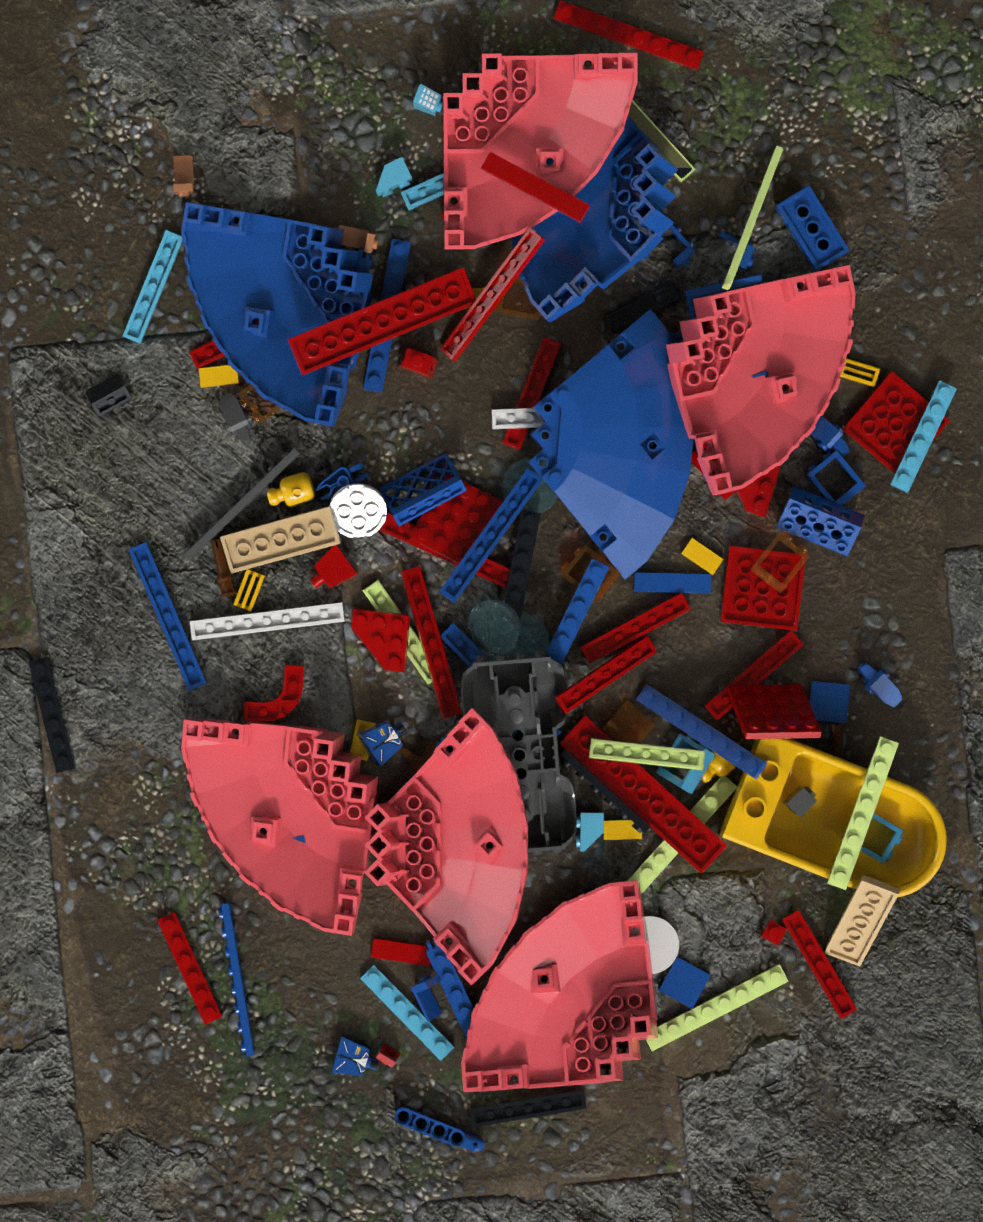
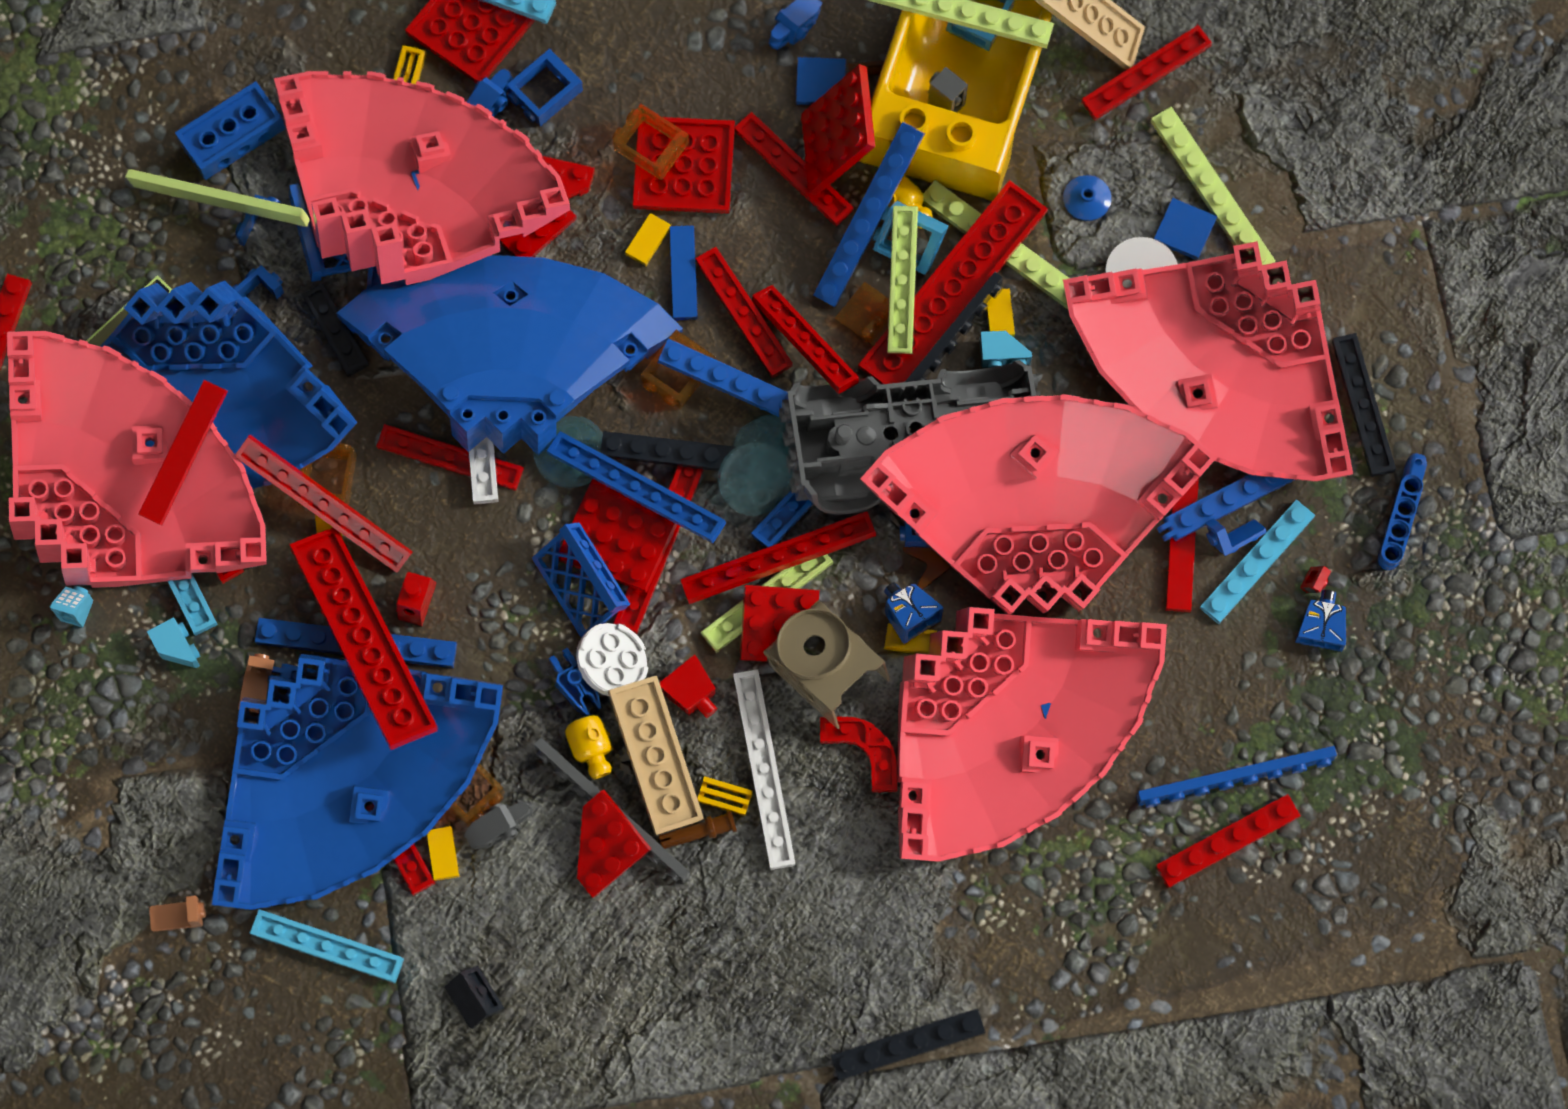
camera: 90 degrees left, 15 degrees down
blue plate [128,542,207,691] -> none
red plate [761,920,787,946] -> none
blue brick [777,486,865,556] -> none
none -> red plate [577,790,652,898]
none -> dark tan piece [764,600,890,729]
none -> blue dish [1063,175,1111,221]

